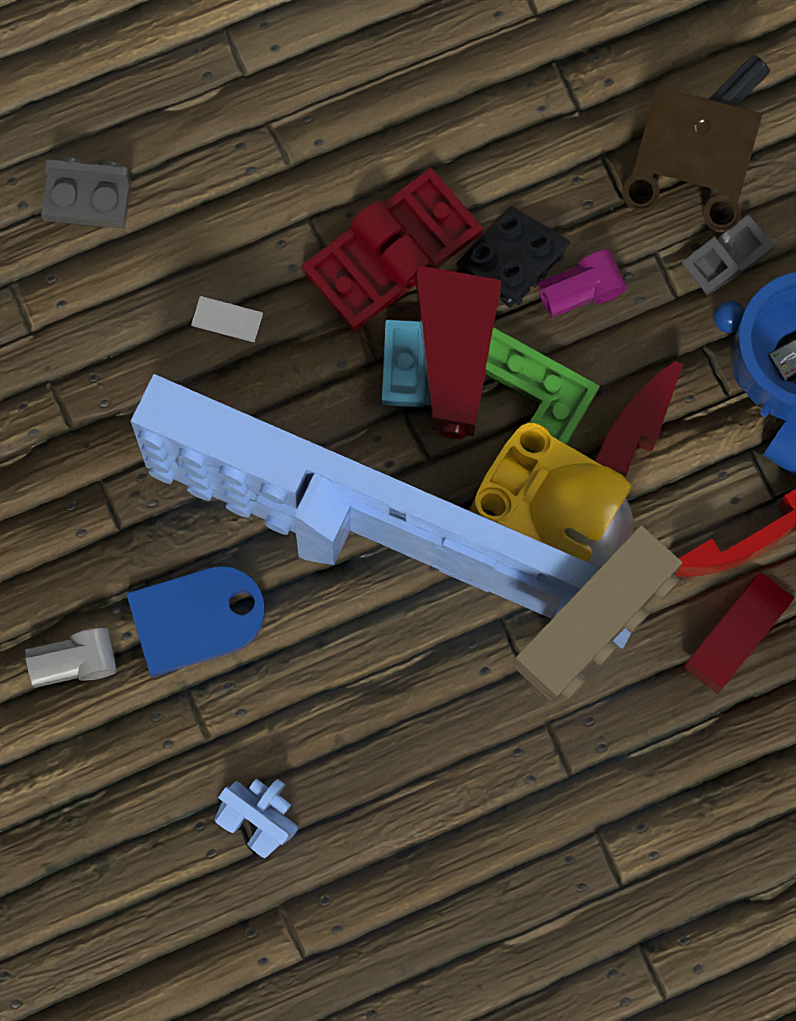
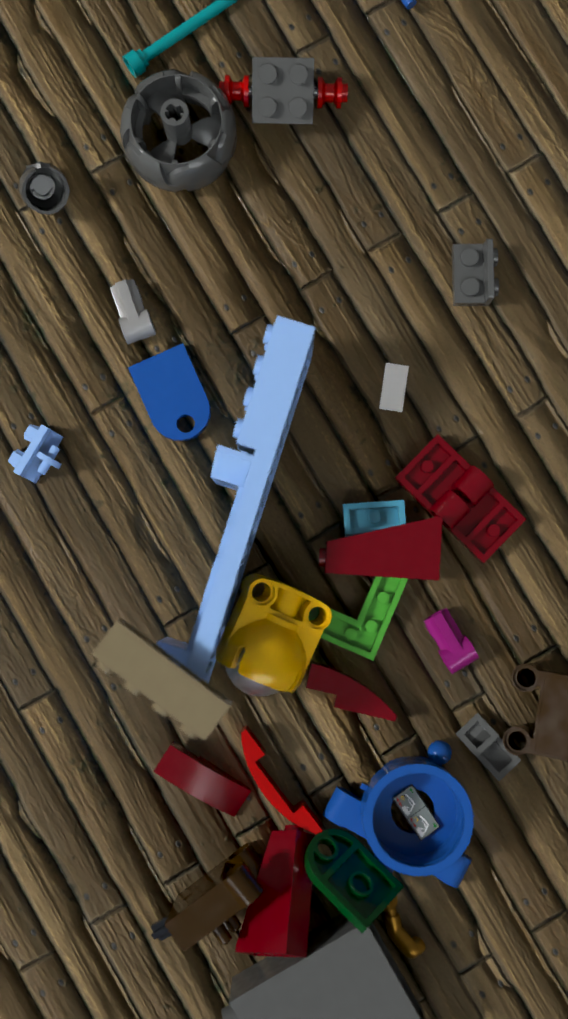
camera: 90 degrees right, 10 degrees up
black hinge [456,206,571,308] -> none

